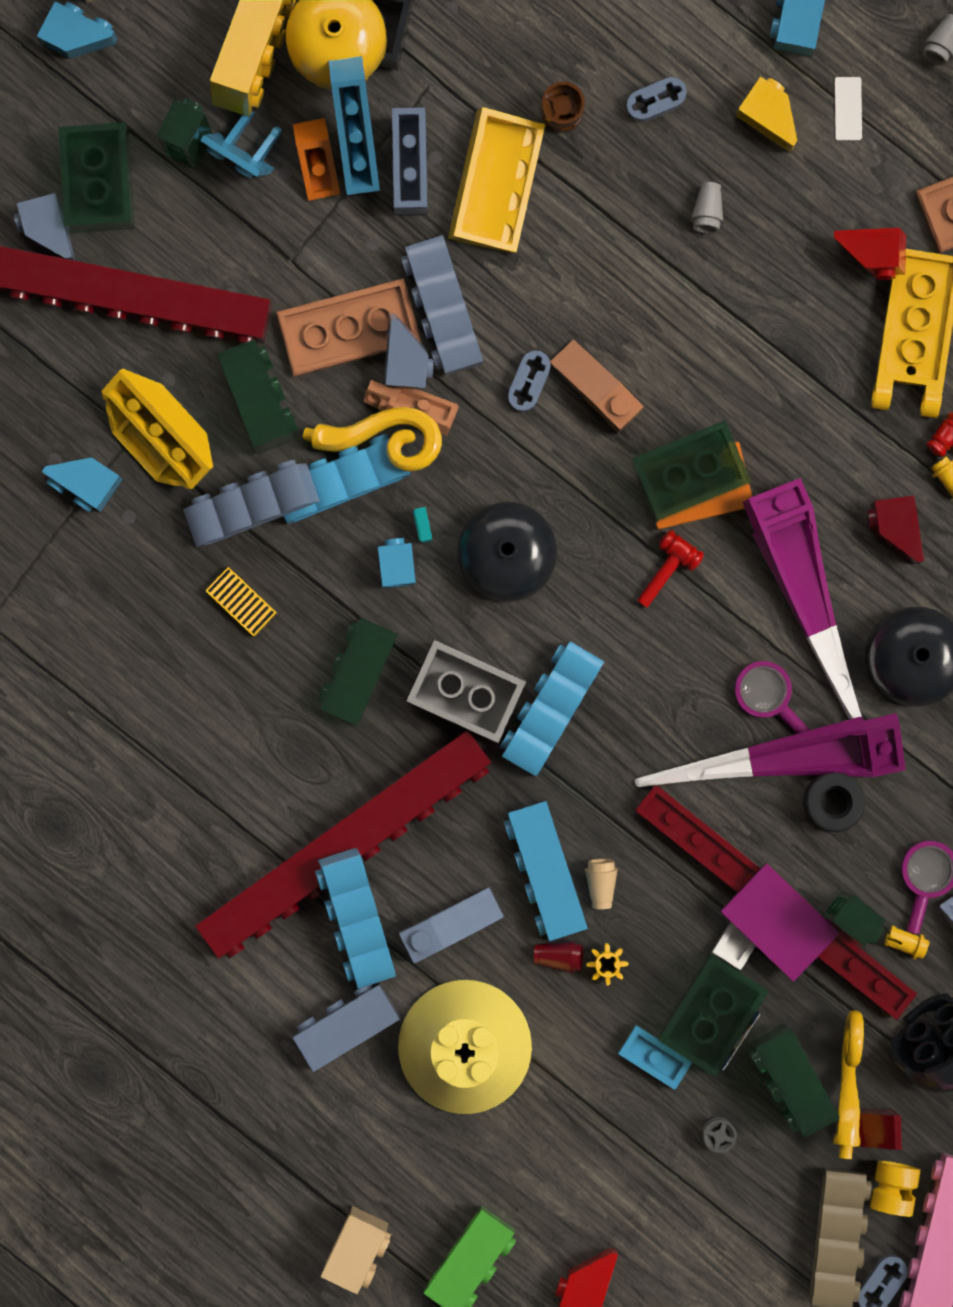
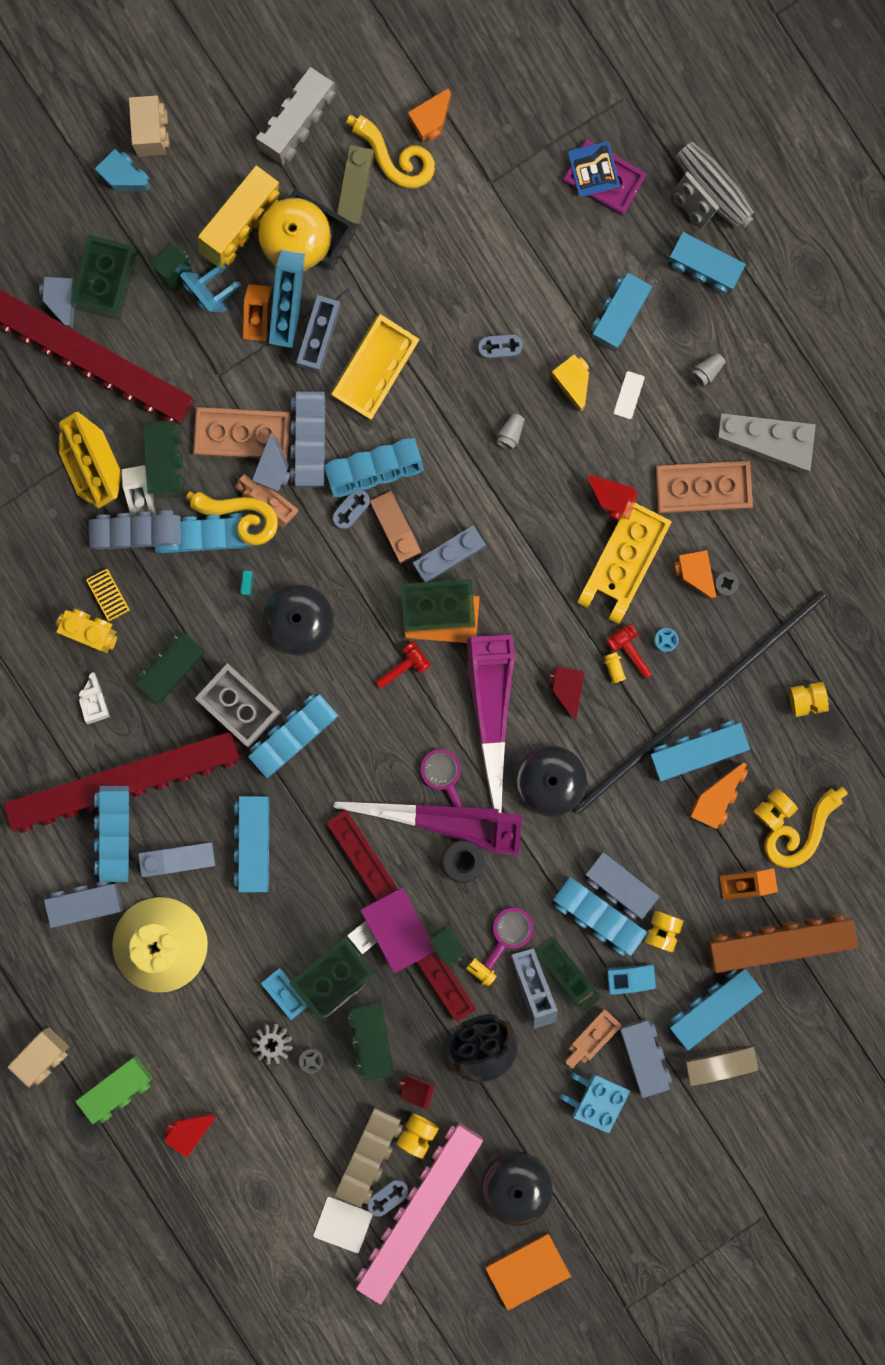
camera: 20 degrees right, 0 degrees up
dark azure slope [42,457,123,512] -> none
dark azure brick [378,538,416,589] -> none
dark red cone [534,940,583,974] -> none
reddish brown wheel [541,81,585,133] -> none
tan cone [585,859,618,909] -> none
yellow gear [586,943,628,985] -> none
yellow plant [833,1010,864,1159] -> none
none -> yellow brick [56,608,118,653]
none -> white slope [79,672,110,724]
none -> white slope [122,465,156,517]
none -> light grey gear [252,1024,292,1065]
none -> dark azure brick [324,438,424,497]
none -> sand blue brick [413,525,486,585]

